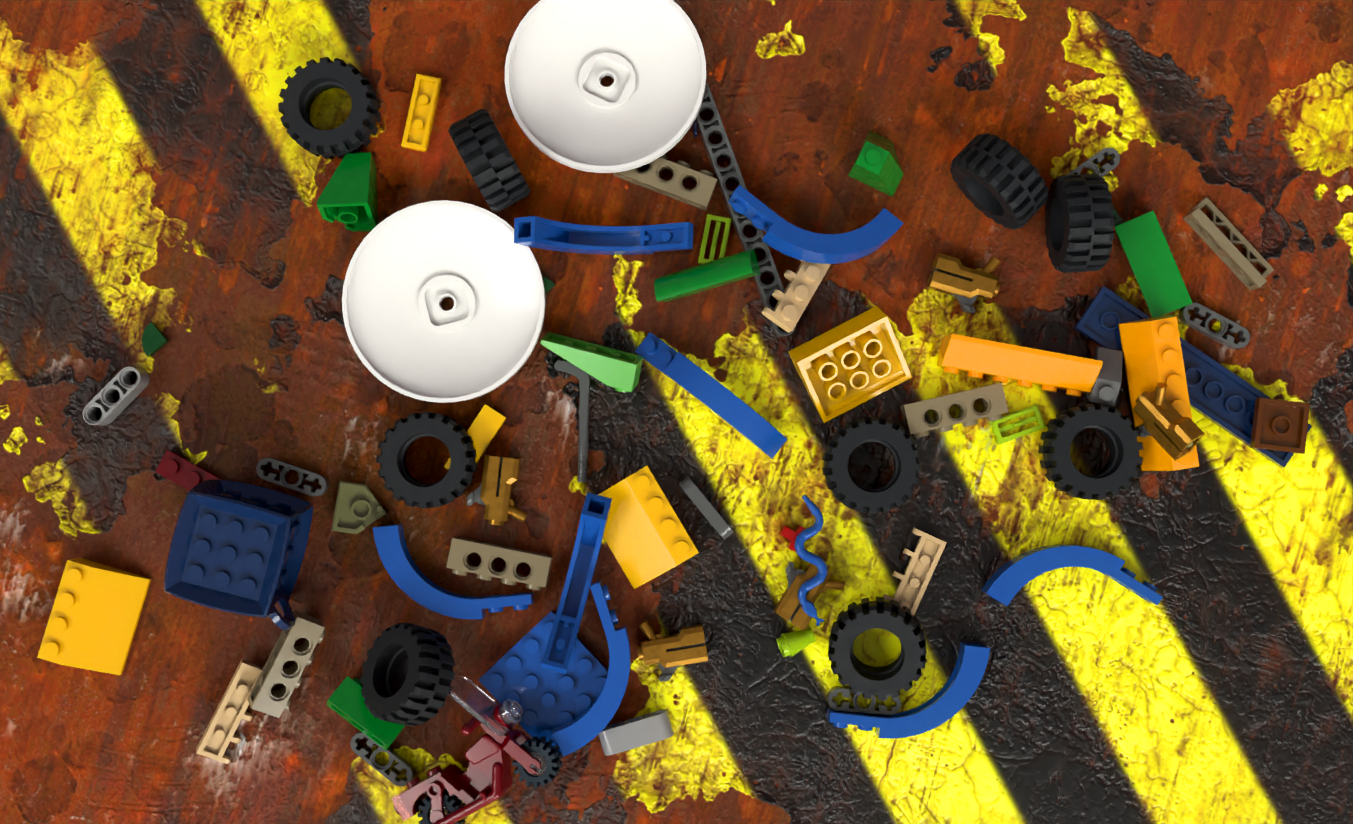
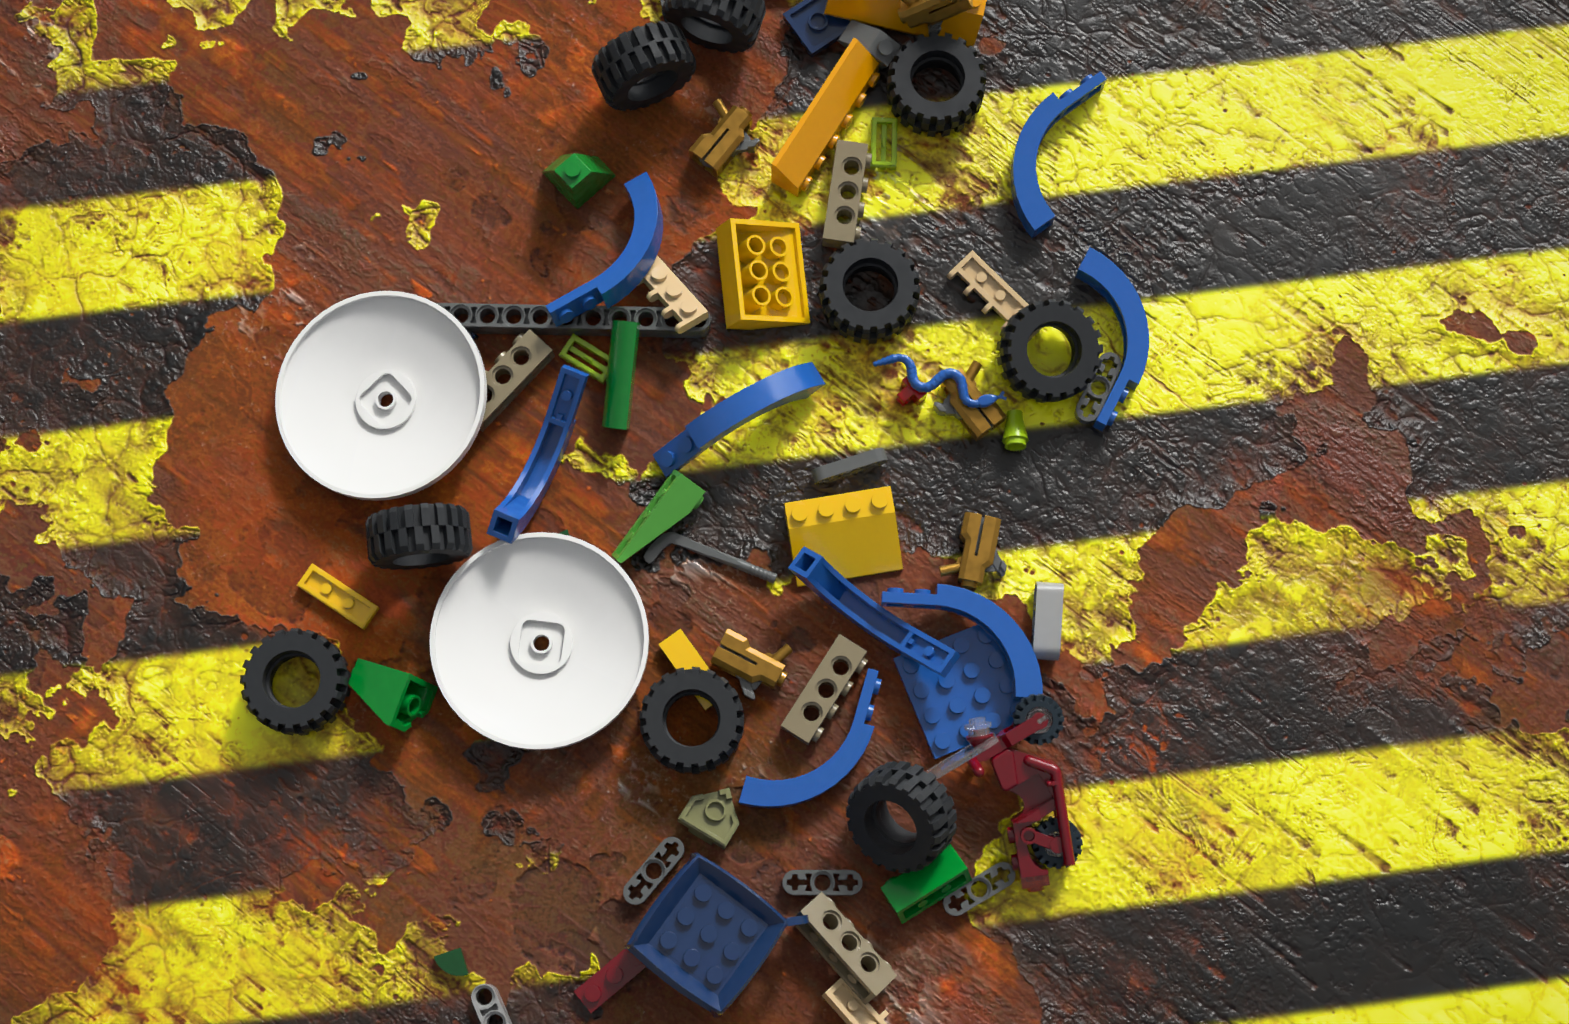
camera: 70 degrees left, 10 degrees down
none -> dark grey beam [782,870,863,896]

